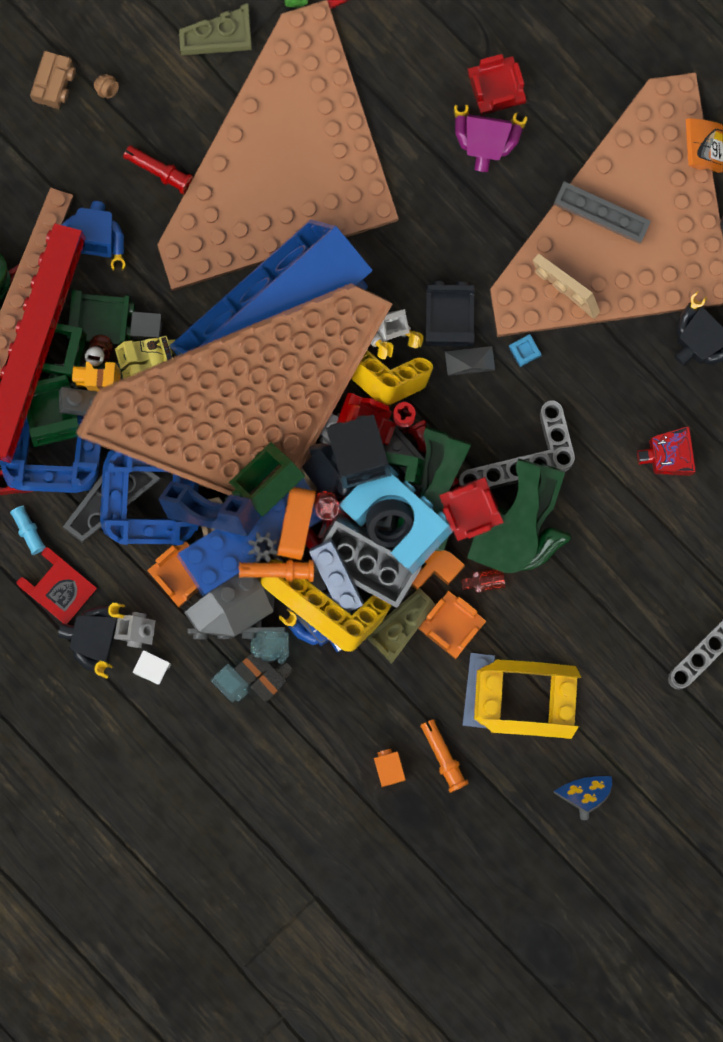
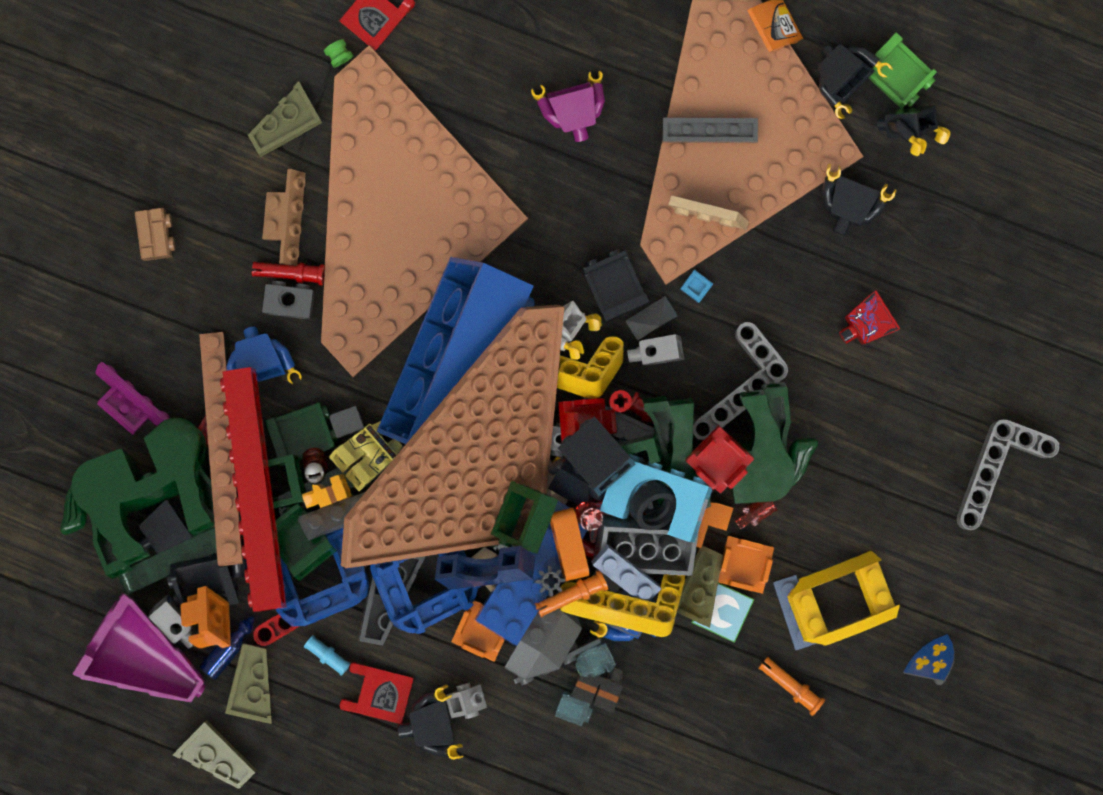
camera: 30 degrees left, 5 degrees up
medium nougat plate [94,75,119,99] -> none
white panel [133,650,171,684] -> none
orange brick [374,749,405,787] -> none
red panel [468,54,526,115] -> none
none -> medium nougat bracket [262,169,306,266]
none -> dark grey brick [262,281,315,320]
none -> light grey torso [627,334,684,365]
none -> medium azure tile [691,583,754,643]

